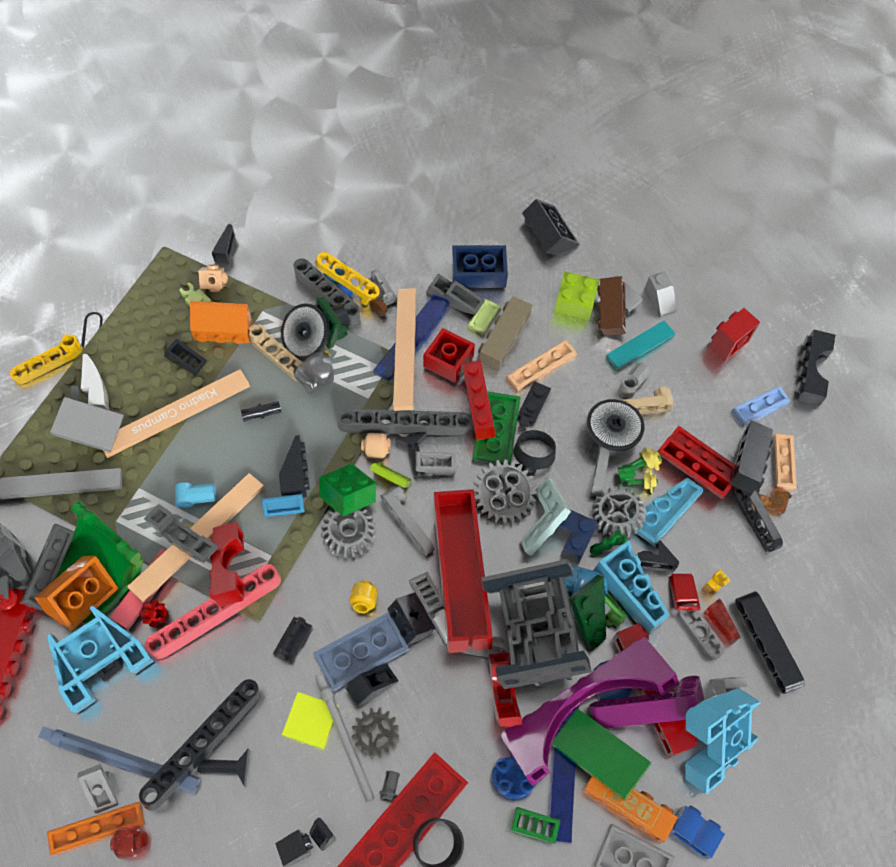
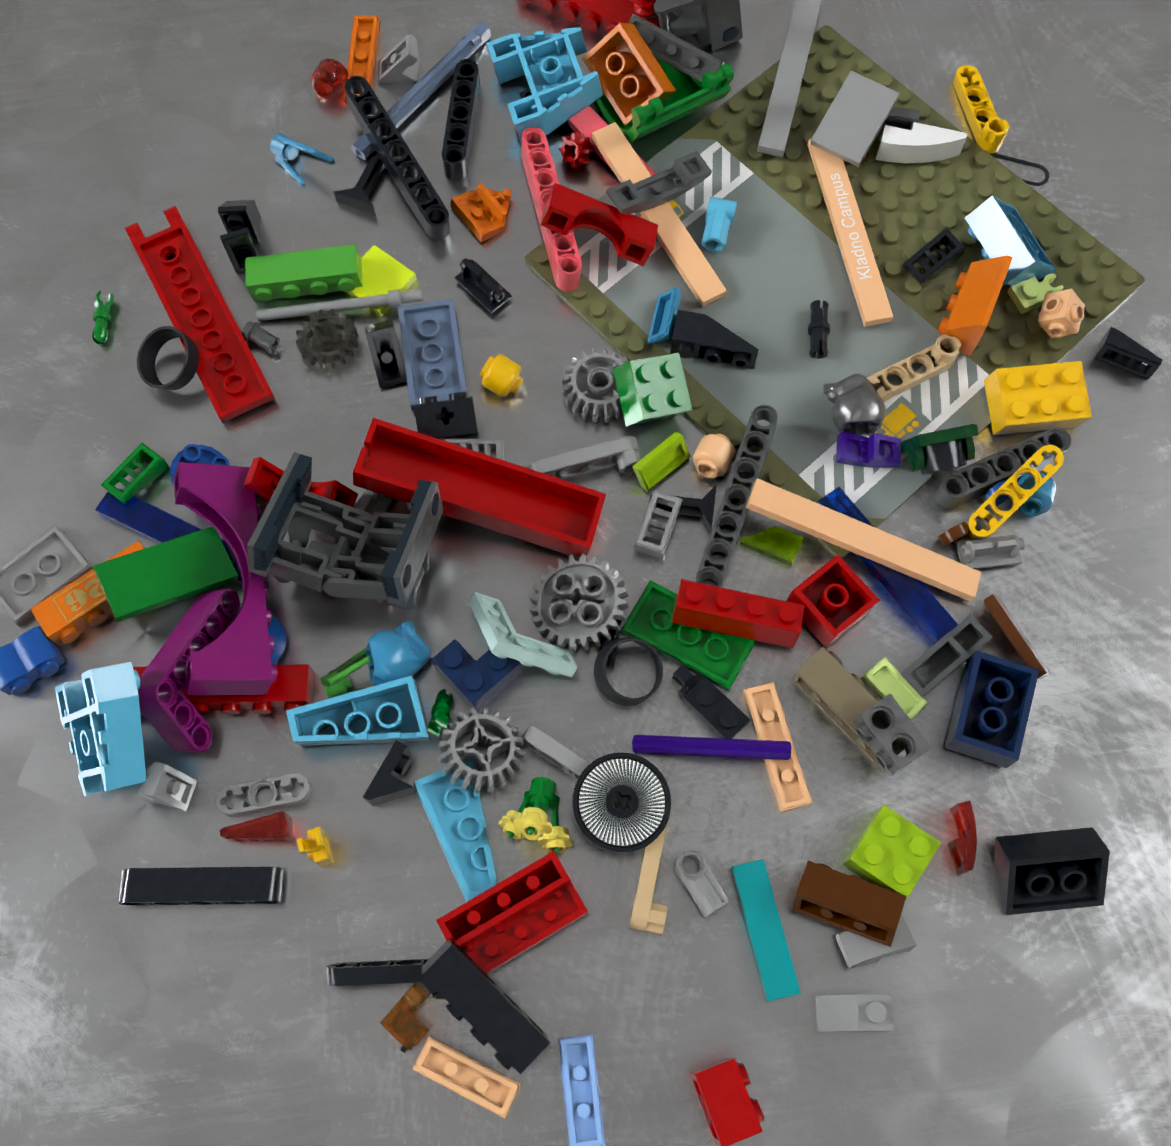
camera: 115 degrees right, 5 degrees up
piece [281,303,329,360] -> none
dark green wing [569,574,606,651] -> none
red piece [669,573,701,611] -> none
none -> bright green brick [245,244,363,302]
none -> dark azure plant [270,133,334,185]
none -> black beam [442,59,481,181]
none -> orange slope [450,182,512,242]
none -> dark purple axle [632,735,792,760]
none -> clear neon green tile [740,526,803,566]
none -> dark purple slope [836,431,901,468]
none -> flat silver brick [853,693,931,776]
none -> clear red slope [947,801,977,876]
none -> slope [965,196,1056,285]
none -> yellow brick [984,361,1092,435]
none -> reddish brown tile [984,594,1051,679]

